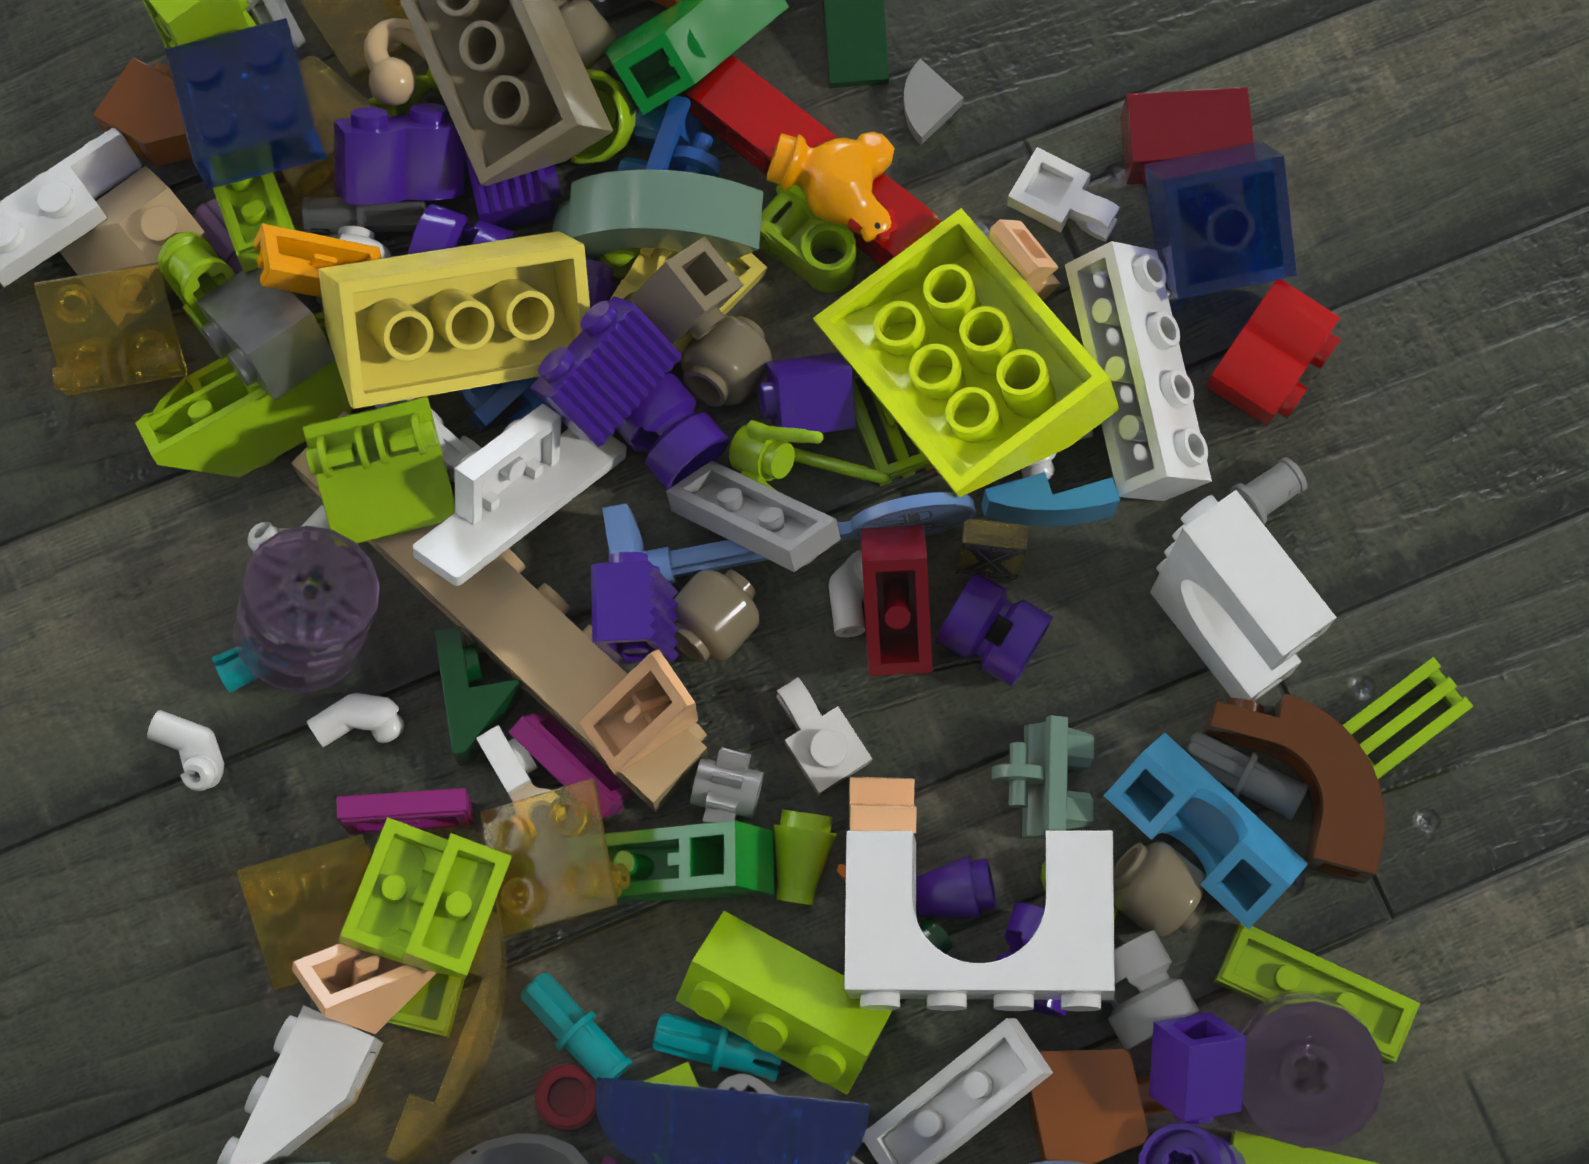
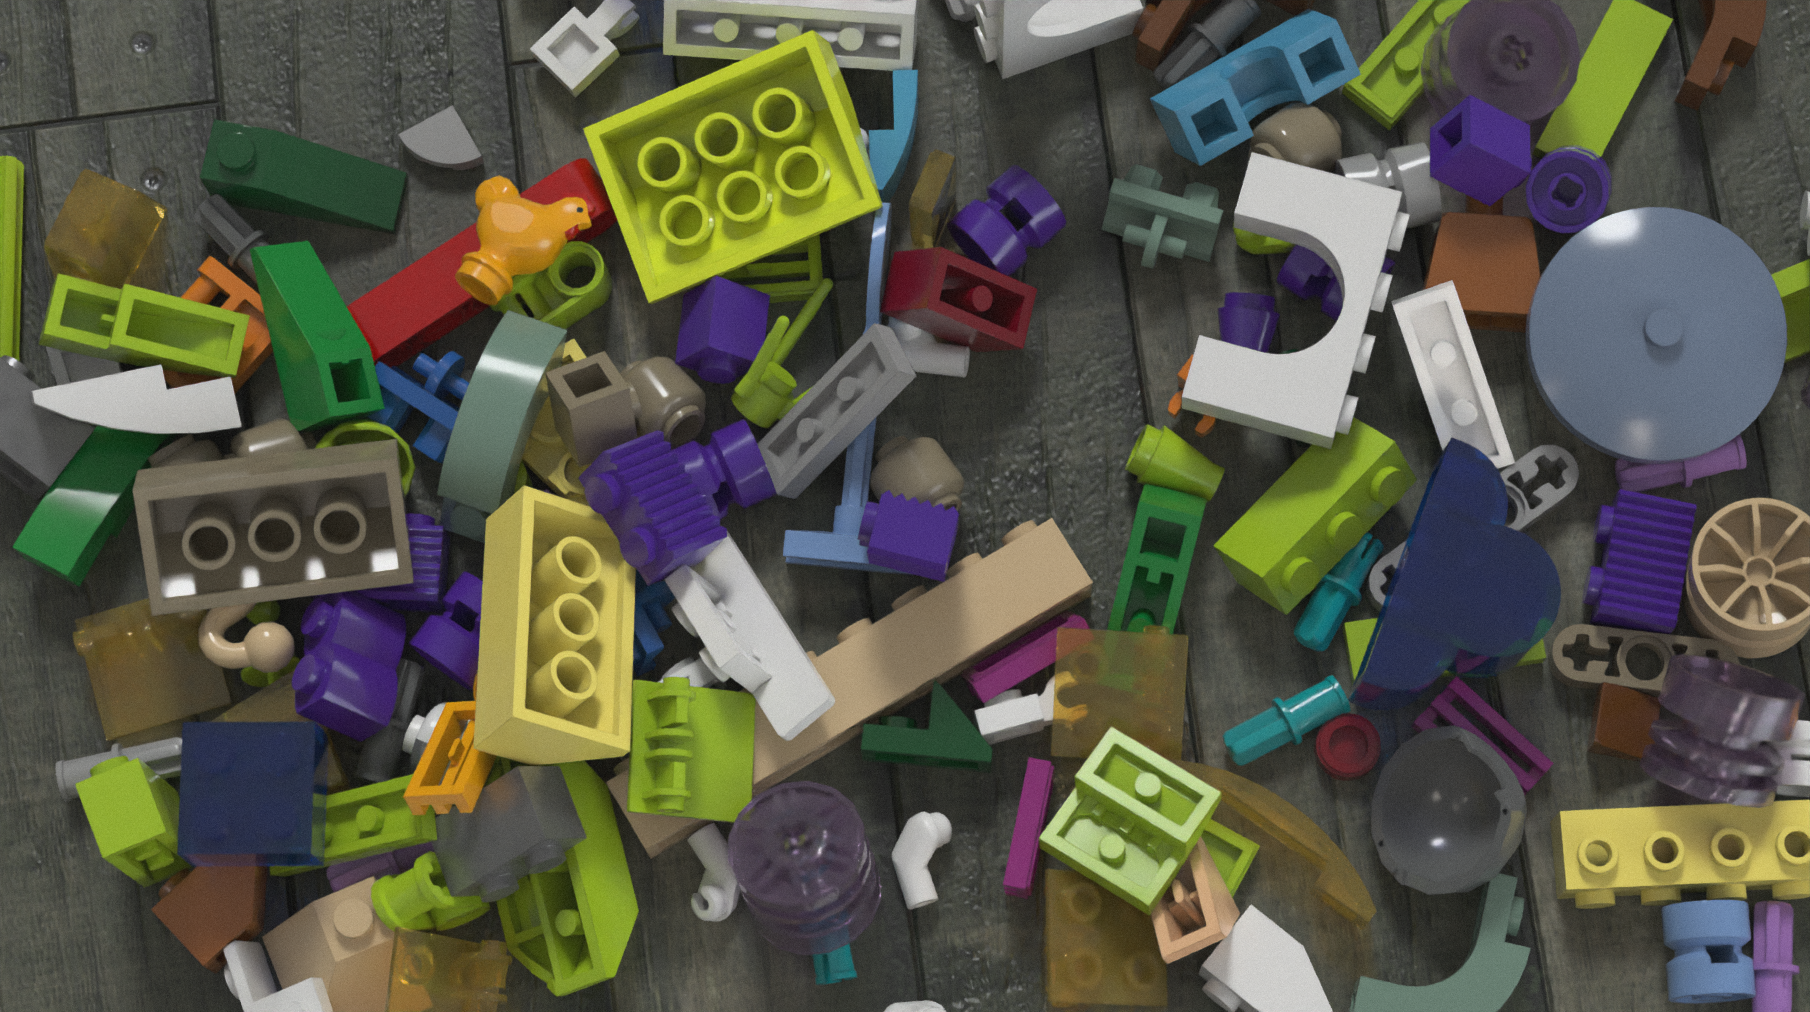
camera: 70 degrees left, 0 degrees up
light nougat slope [579,649,698,775] -> none
light grey gear [690,747,764,823] -> none
white plate [776,677,872,796] -> none
light nougat slope [849,777,917,833] -> none
light nougat slope [989,219,1061,300] -> none

